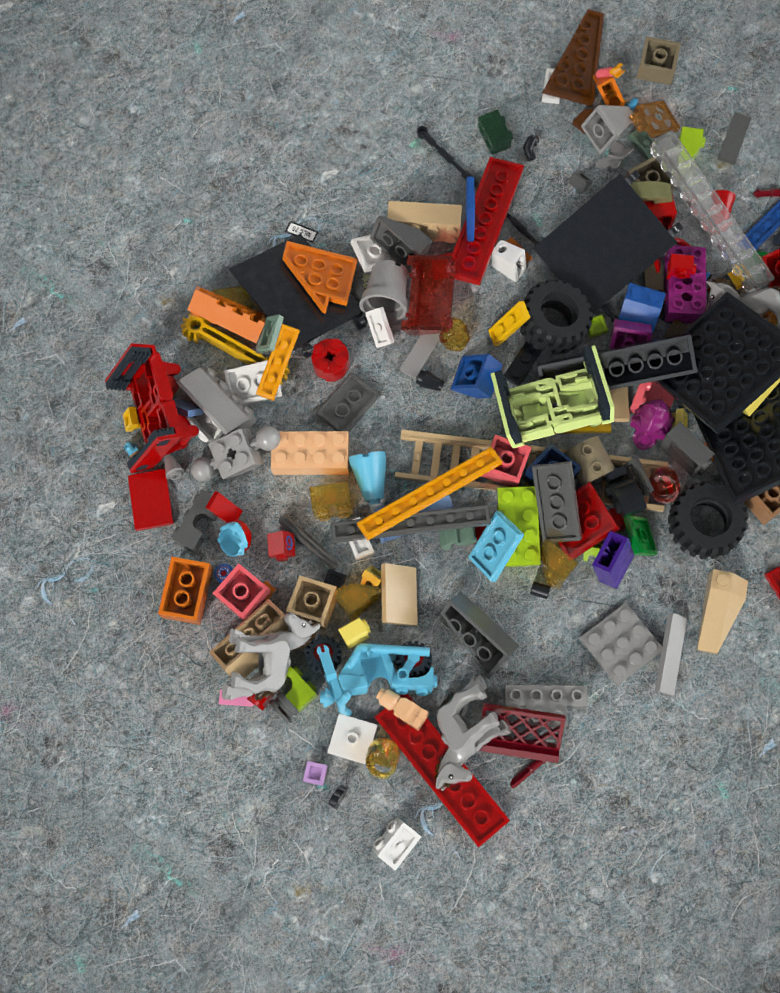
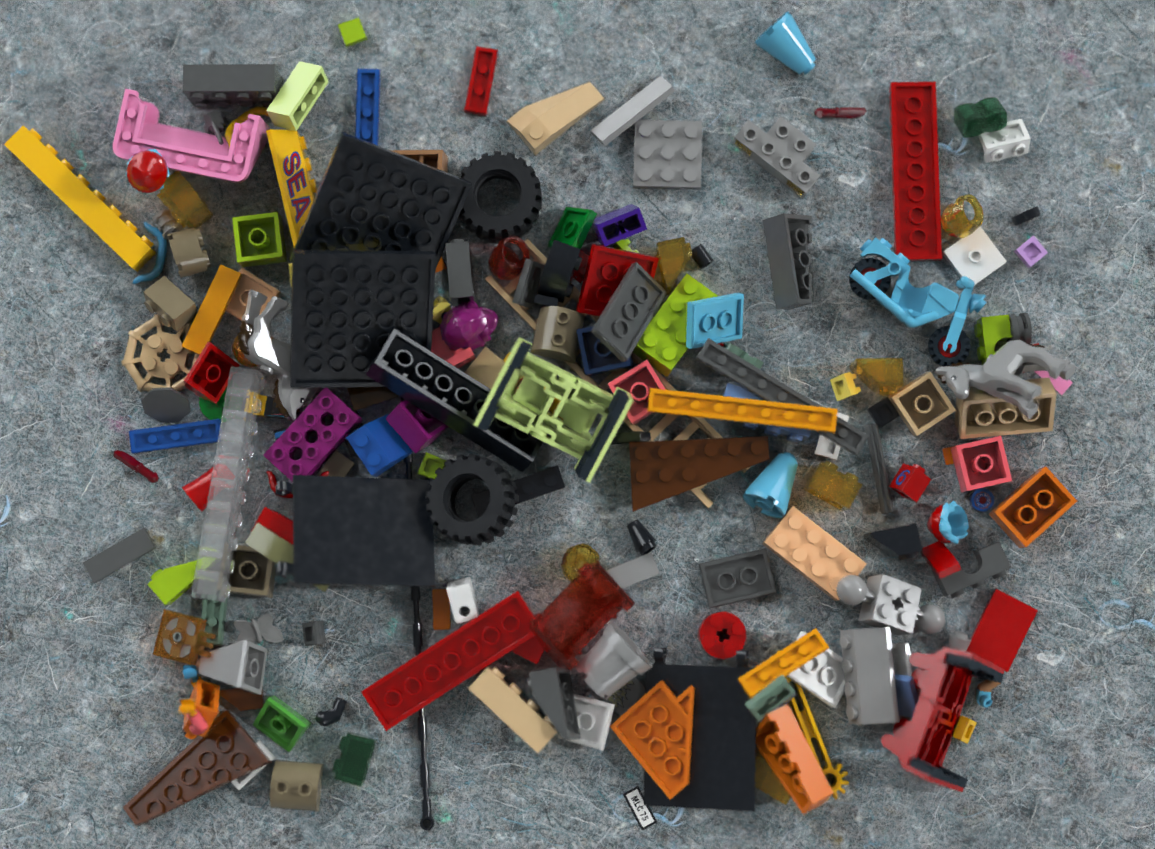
camera: 145 degrees left, 10 degrees up
light yellow brick [338,617,371,649] -> none
white plate [365,307,395,348] -> none
light nougat piece [376,688,429,731] -> none
tan tile [381,563,418,627] -> none
light grey animal [435,675,511,791] -> none
blue slope [451,354,503,399] -> none
blue tile [466,177,475,242] -> none
dark red fence [479,703,566,763] -> none
yellow tile [488,301,531,346] -> none
dark tan brick [636,36,681,85] -> none
red brick [666,253,697,279] -> none
none -> bright green slope [253,695,311,753]
none -> dark tan brick [270,760,324,811]
none -> black tile [610,431,651,445]
none -> reddish brown wing [629,436,769,512]
none -> medium azure cone [755,11,816,75]
none -> black slope [864,523,923,560]
none -> clear green brick [954,97,1007,138]

